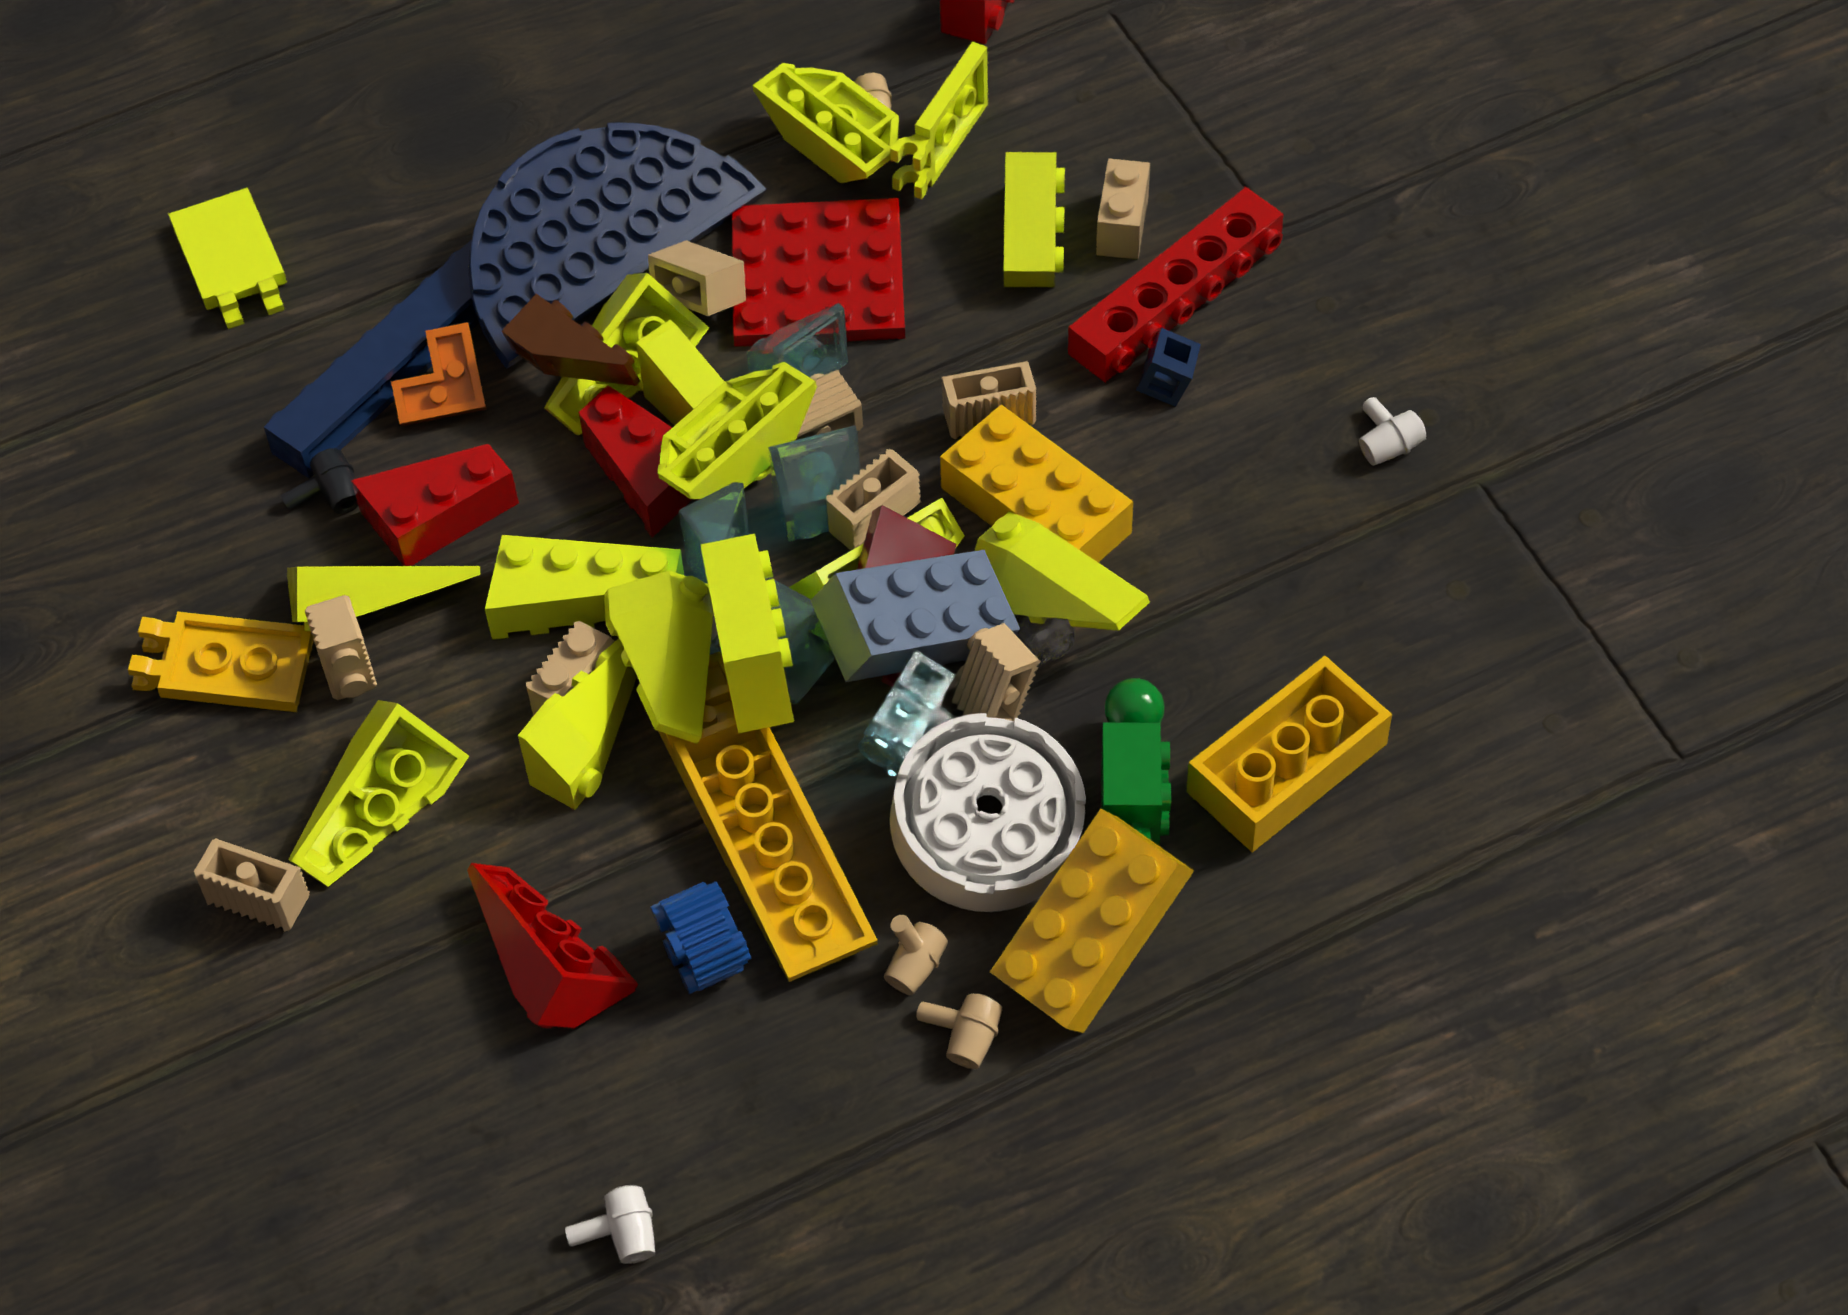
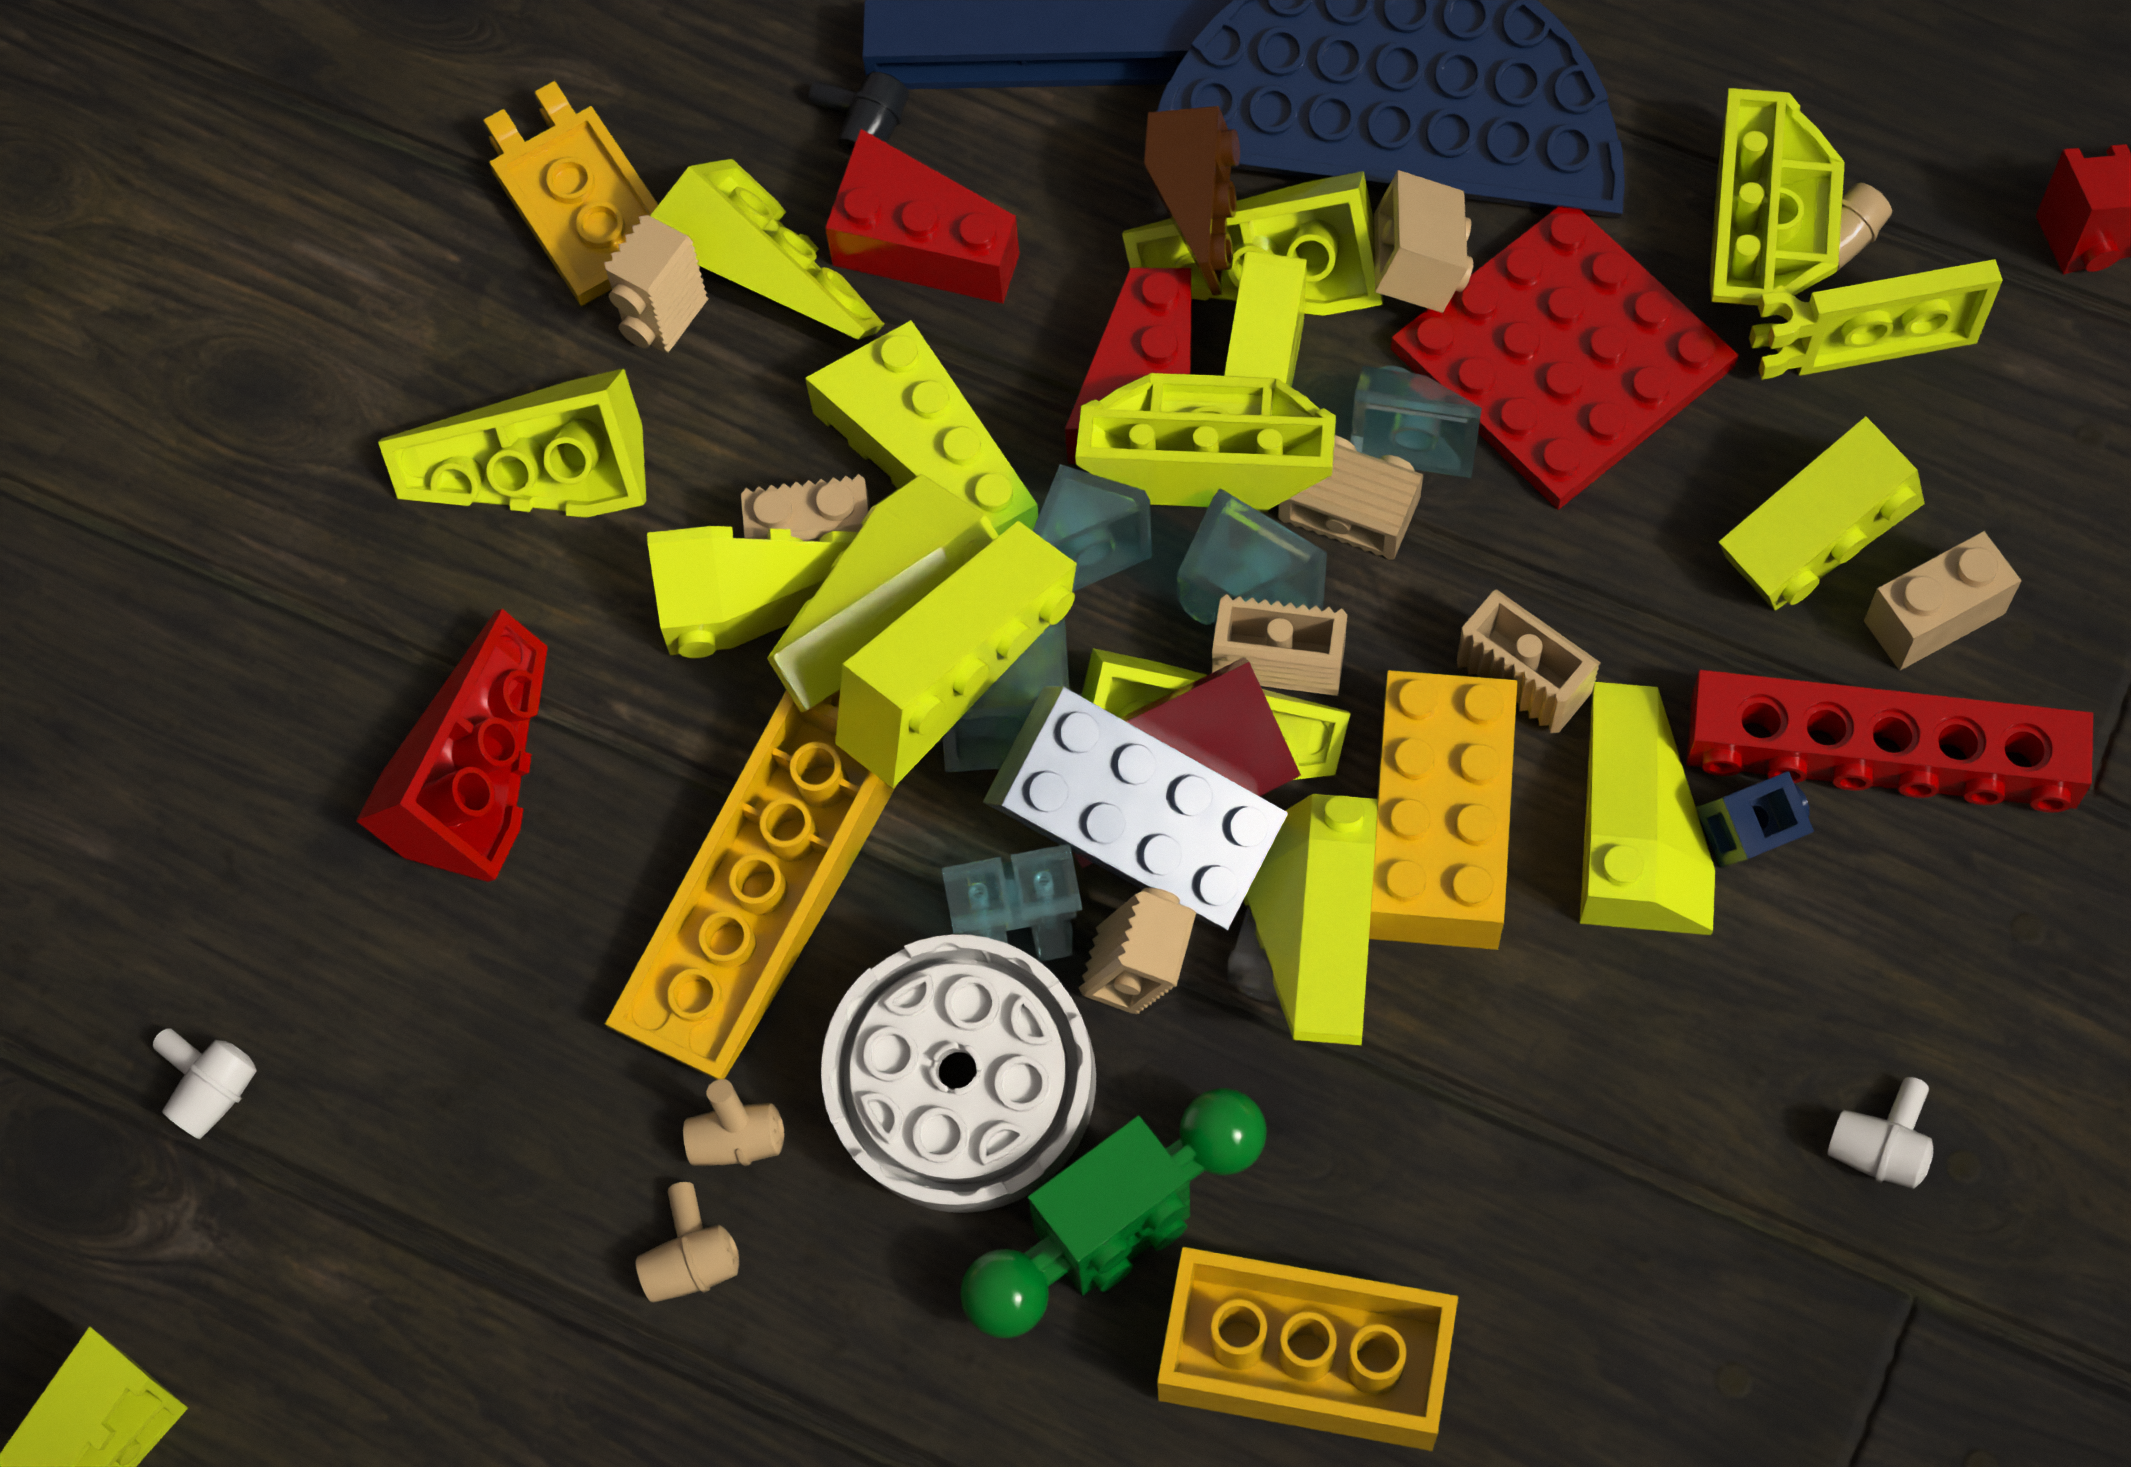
camera: 55 degrees right, 10 degrees up
tan brick [194,838,310,932] -> none
orange plate [391,323,486,426] -> none
blue brick [650,882,752,994] -> none
yellow brick [990,809,1194,1033] -> none
none -> neon yellow wedge [1580,682,1715,935]

